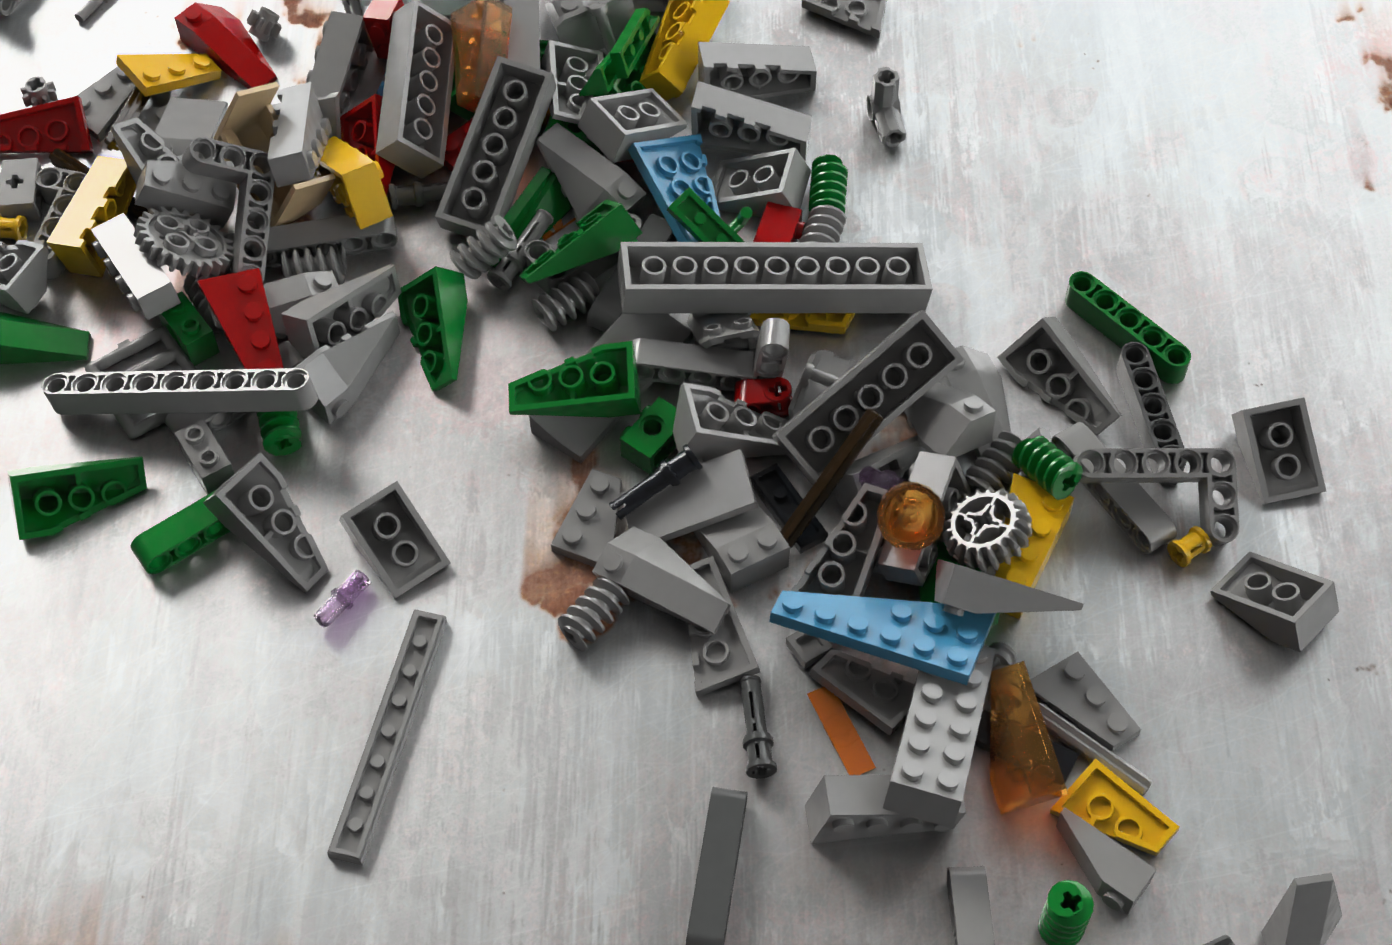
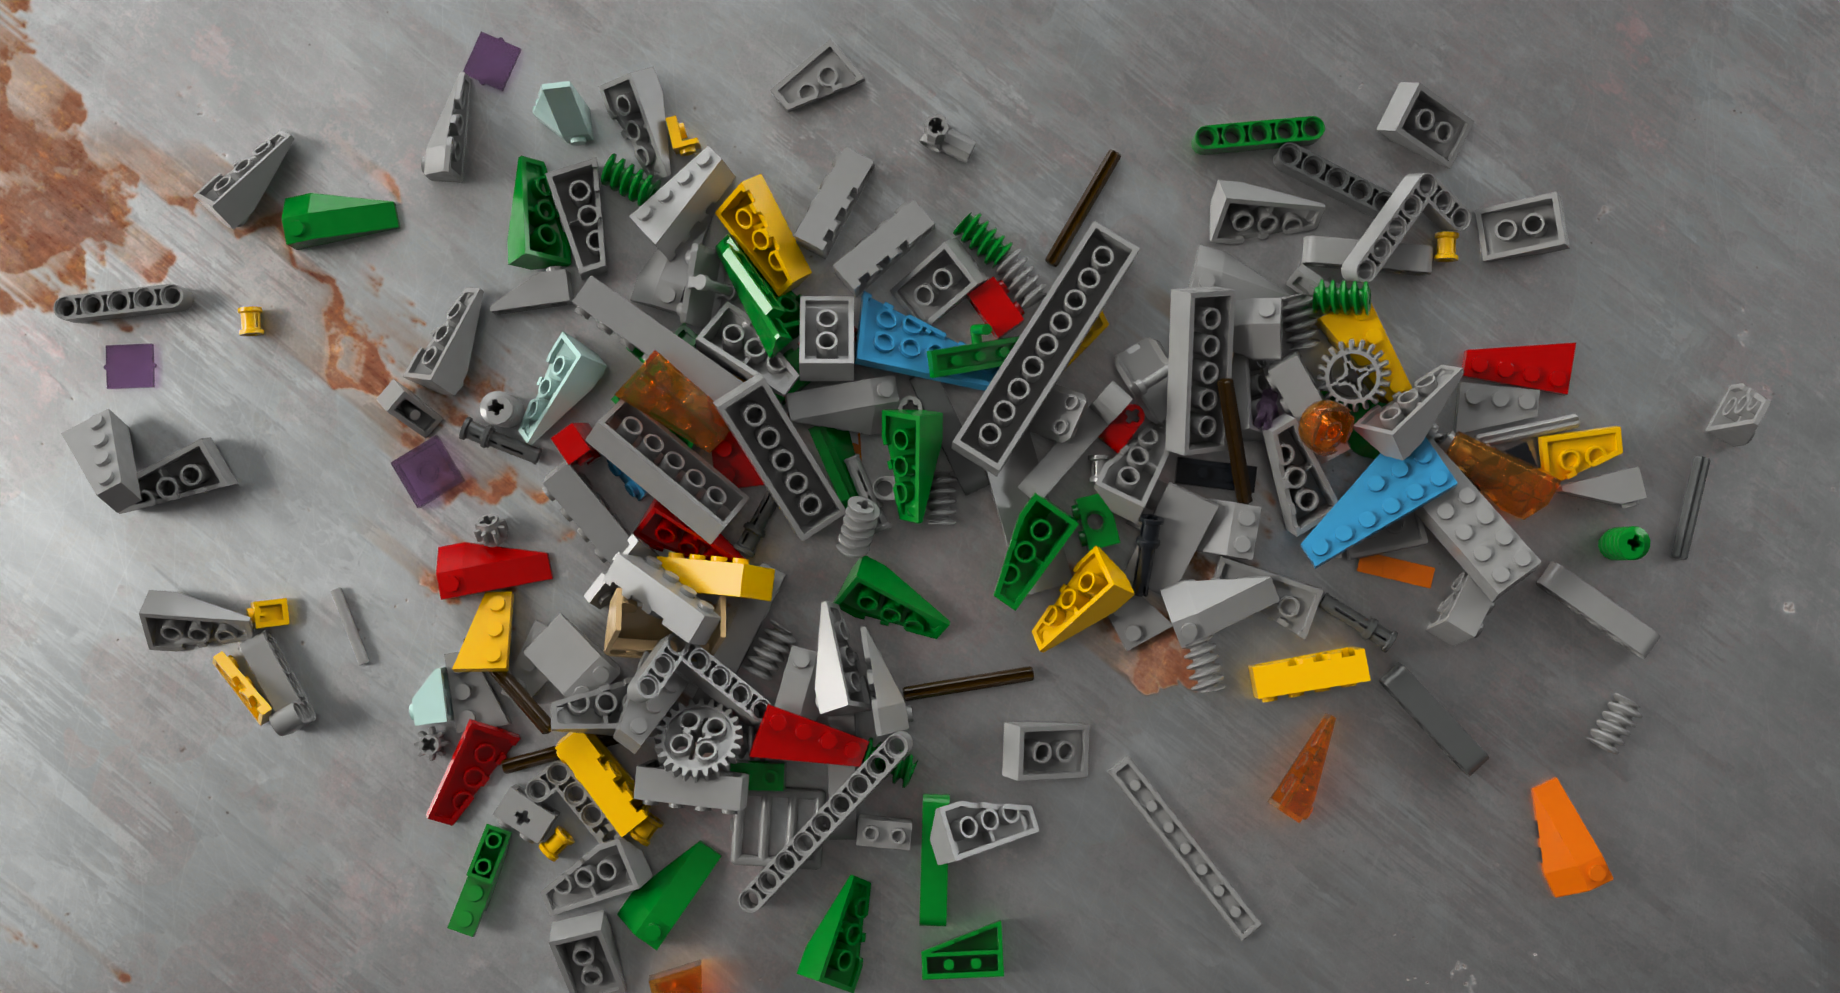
camera: 50 degrees left, 30 degrees up
clear purple axle [314,570,371,628] -> none
none -> light aqua slope [409,667,454,726]
none -> yellow bush [629,812,664,847]
none -> dark brown axle [903,666,1034,701]
none -> green wedge [921,920,1004,980]
none -> yellow wedge [1031,546,1135,653]
none -> dark brown axle [1045,149,1121,267]
none -> yellow wedge [1248,646,1371,702]
none -> clear orange wedge [1268,713,1336,823]
none -> red wing [1462,342,1577,395]

